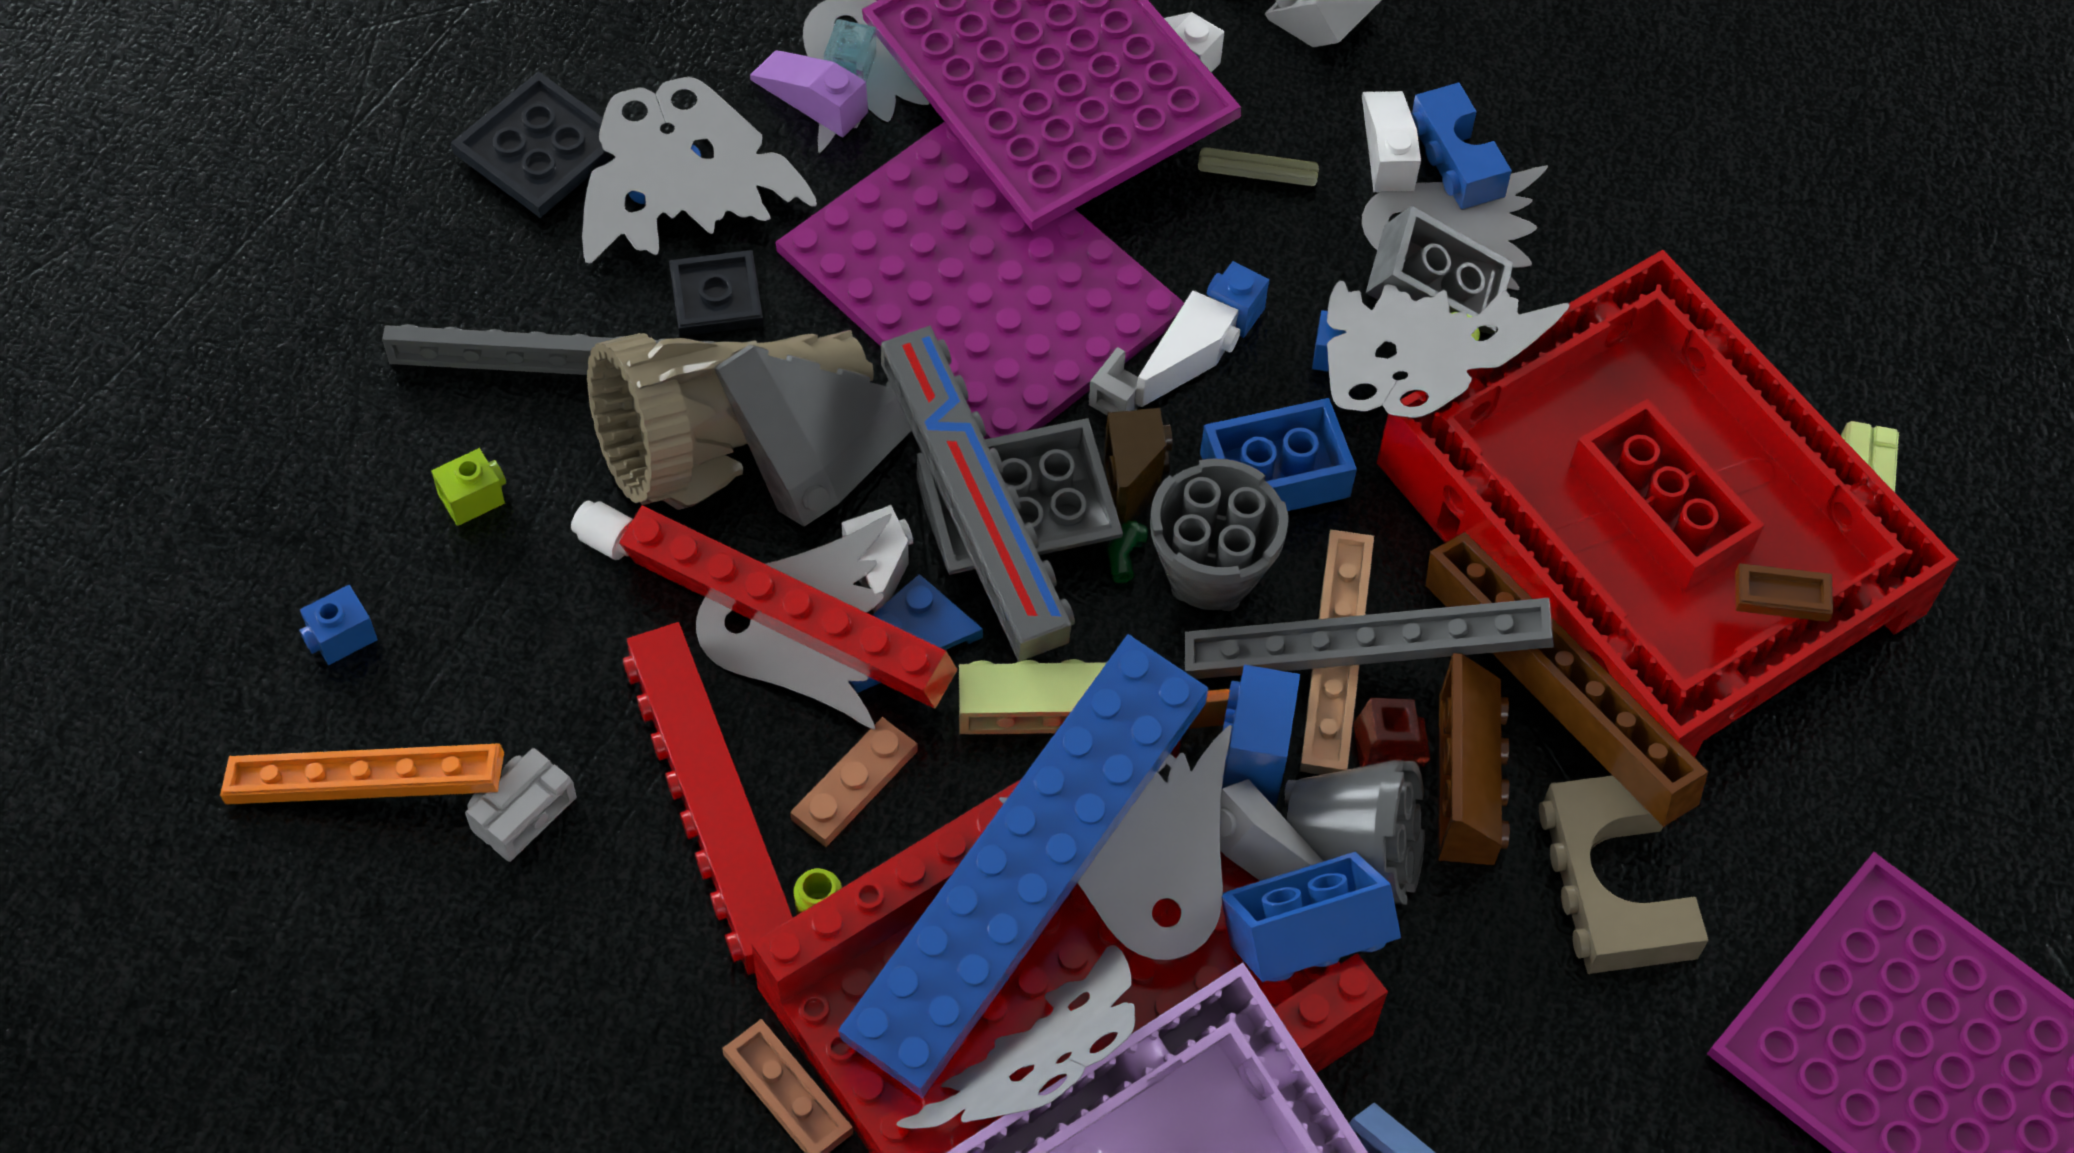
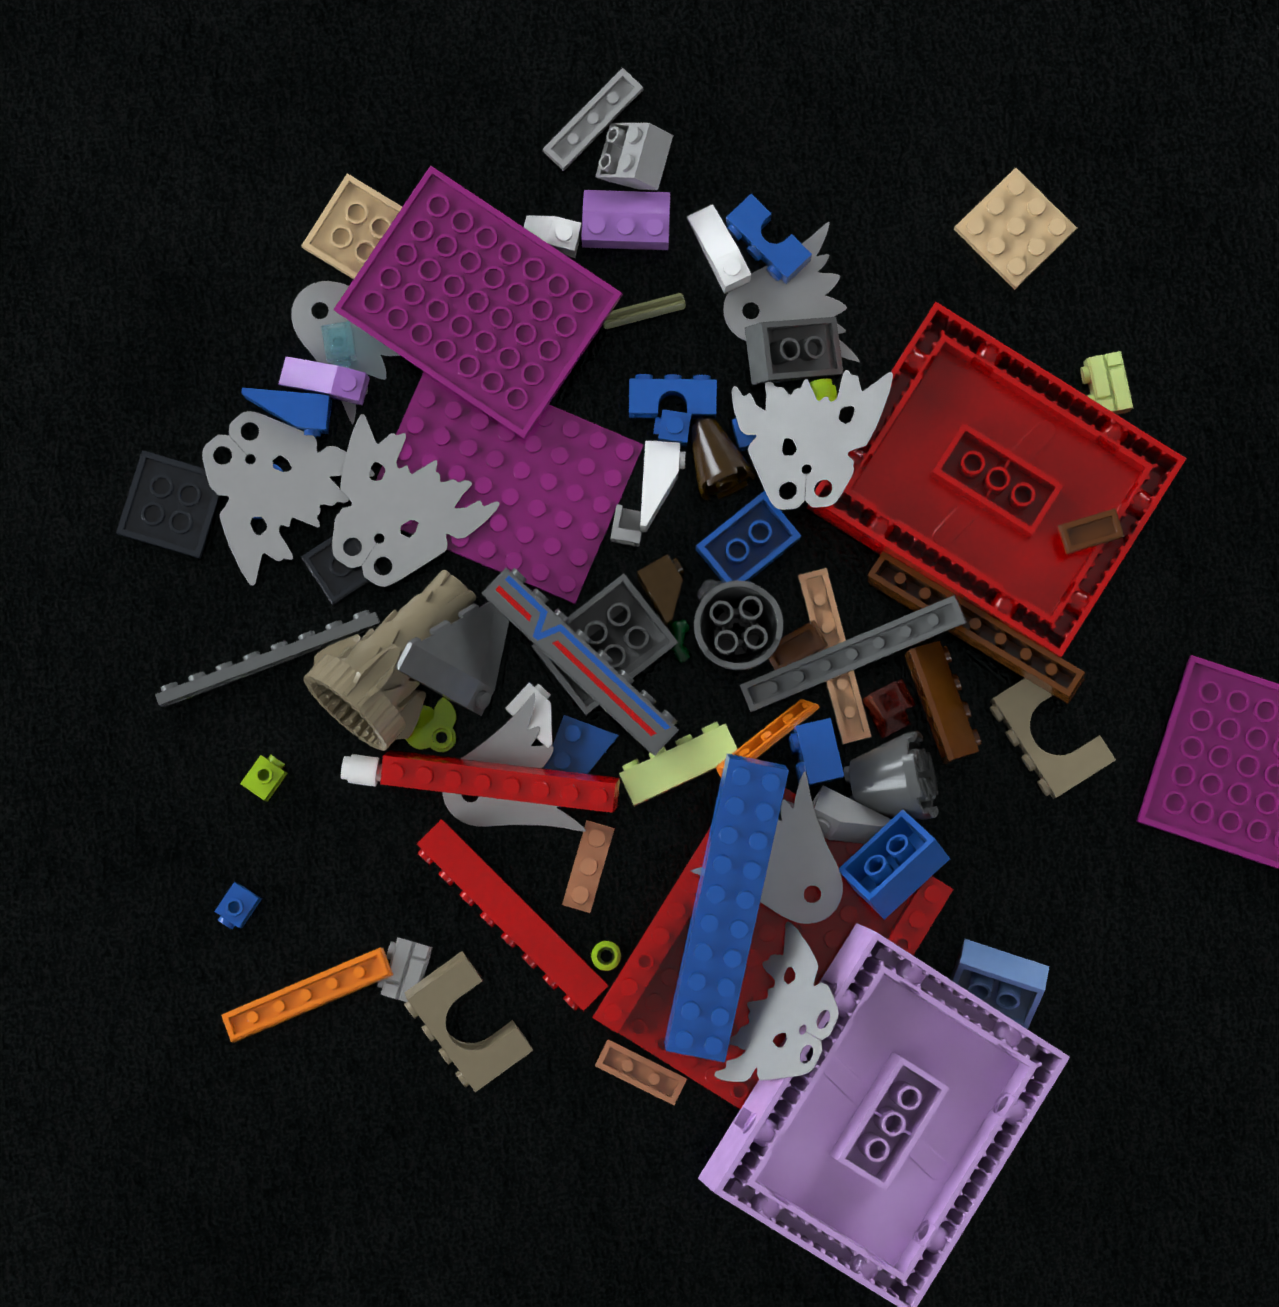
camera: 20 degrees left, 25 degrees up
none -> blue slope [242,388,332,438]
none -> light grey piece [332,414,500,587]
none -> dark tan arch [404,951,533,1092]
none -> lime plate [406,697,457,752]
none -> medium lavender slope [582,190,670,250]
none -> blue arch [629,374,717,419]
none -> dark brown cone [689,416,755,500]
none -> reddish brown tile [768,620,828,670]
none -> tan plate [954,168,1077,290]

